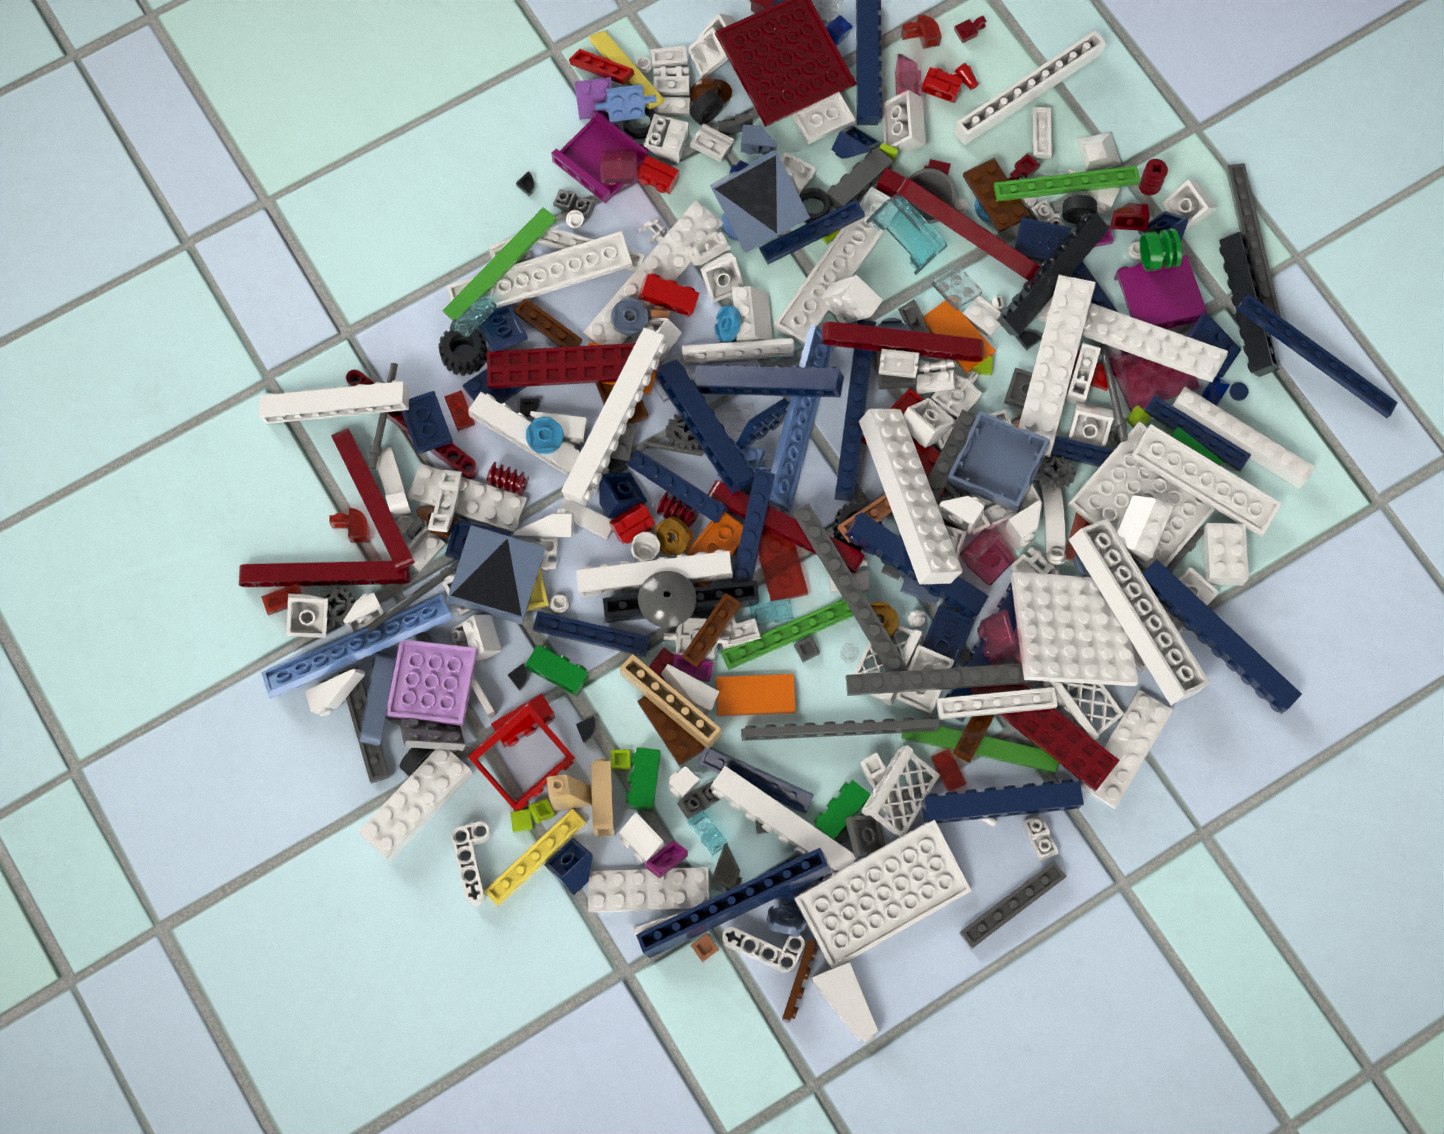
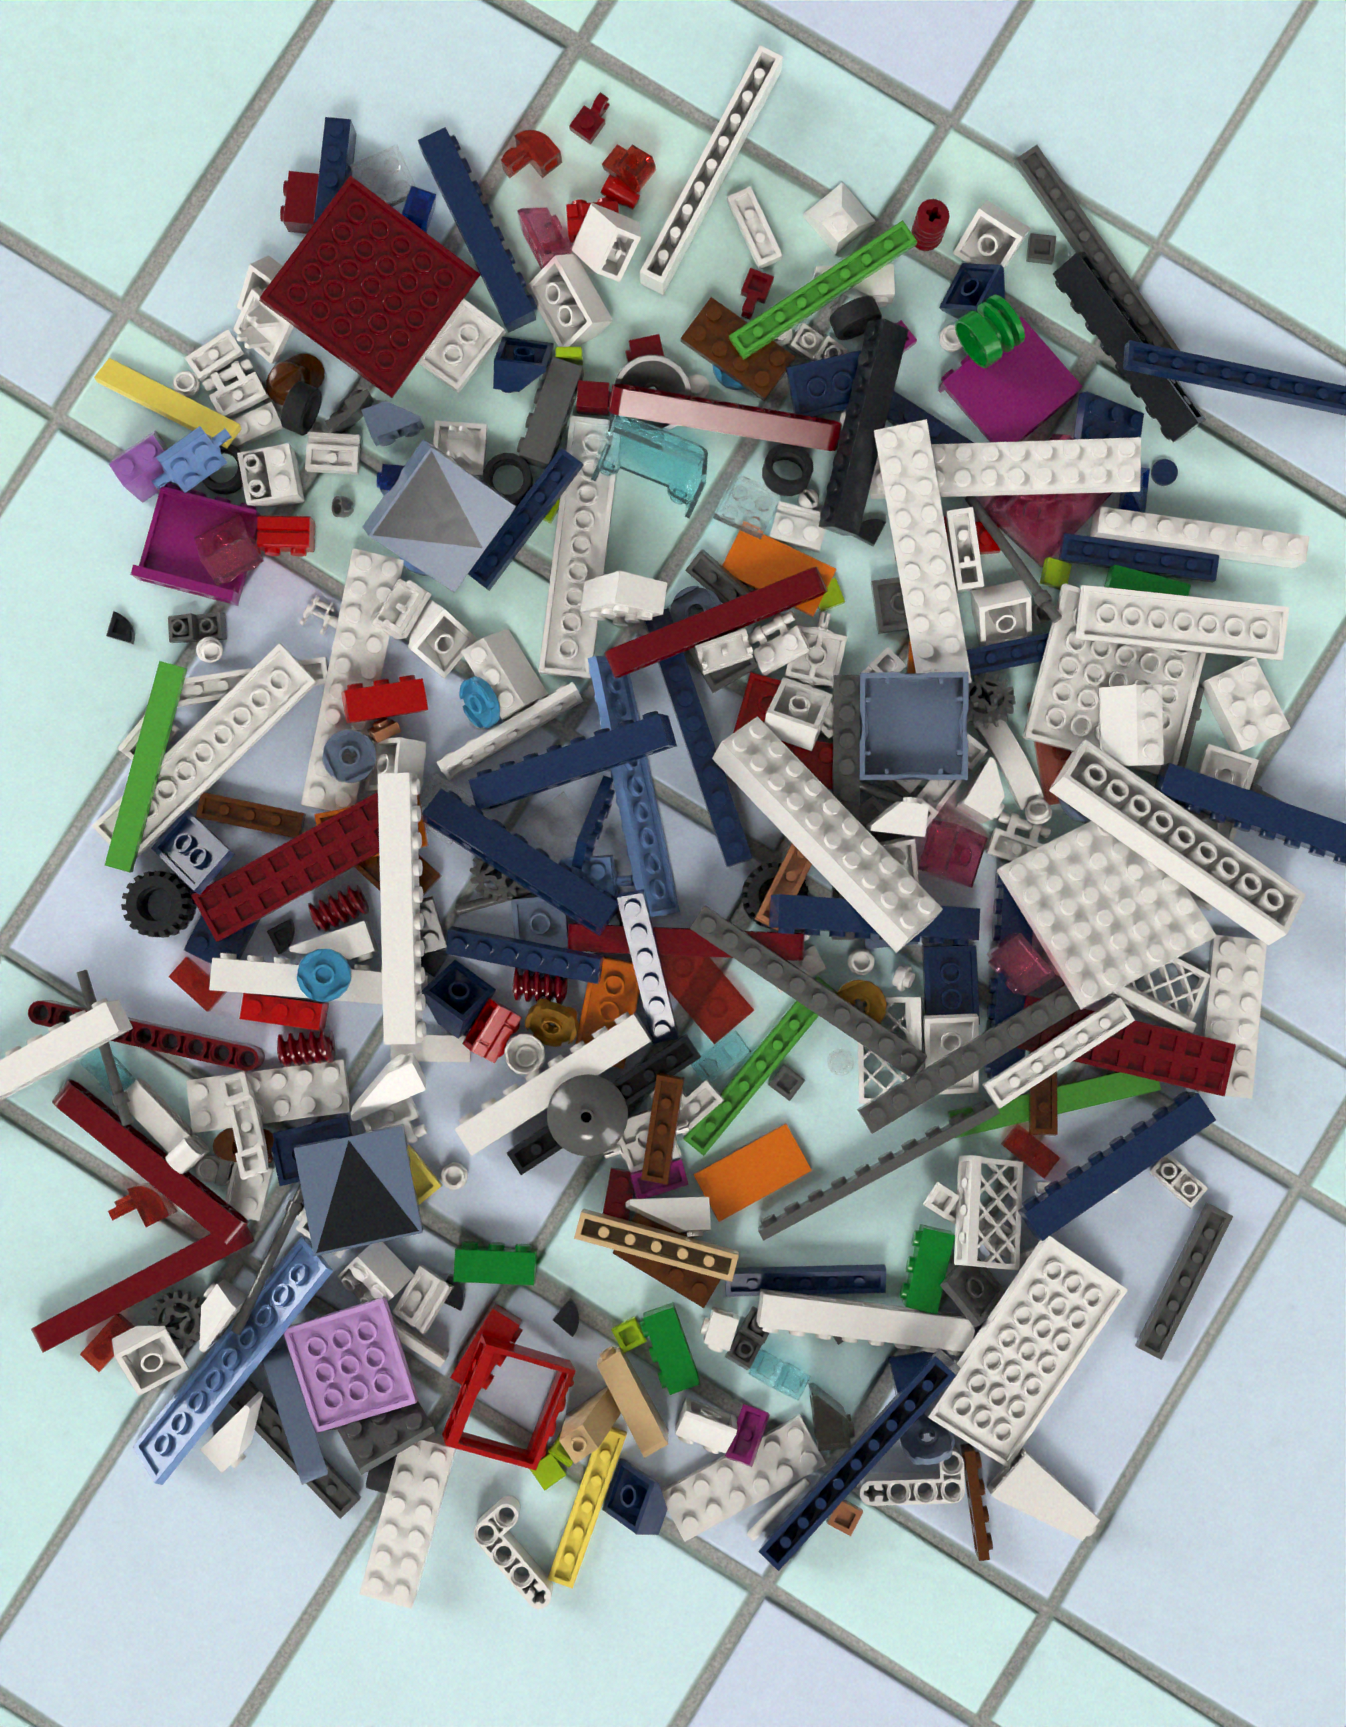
camera: 20 degrees left, 15 degrees up
dark blue plate [401,391,453,455] -> none
clear light blue plate [450,296,496,338] -> none
dark blue plate [533,611,650,657] -> none
red plate [569,49,635,85] -> none
dark red slope [1110,203,1150,231] -> none
none -> clear light blue slope [79,1047,136,1096]
none -> red brick [239,993,329,1030]
none -> dark red piece [308,885,369,932]
none -> flat silver hinge [332,496,354,518]
none -> white plate [392,1265,454,1333]
none -> sand blue plate [511,897,568,948]
none -> white slope [571,203,641,282]
none -> clear red brick [602,144,656,193]
none -> black tyre [762,444,813,496]
none -> white plate [848,949,874,975]
none -> dark grey tile [1026,233,1056,265]

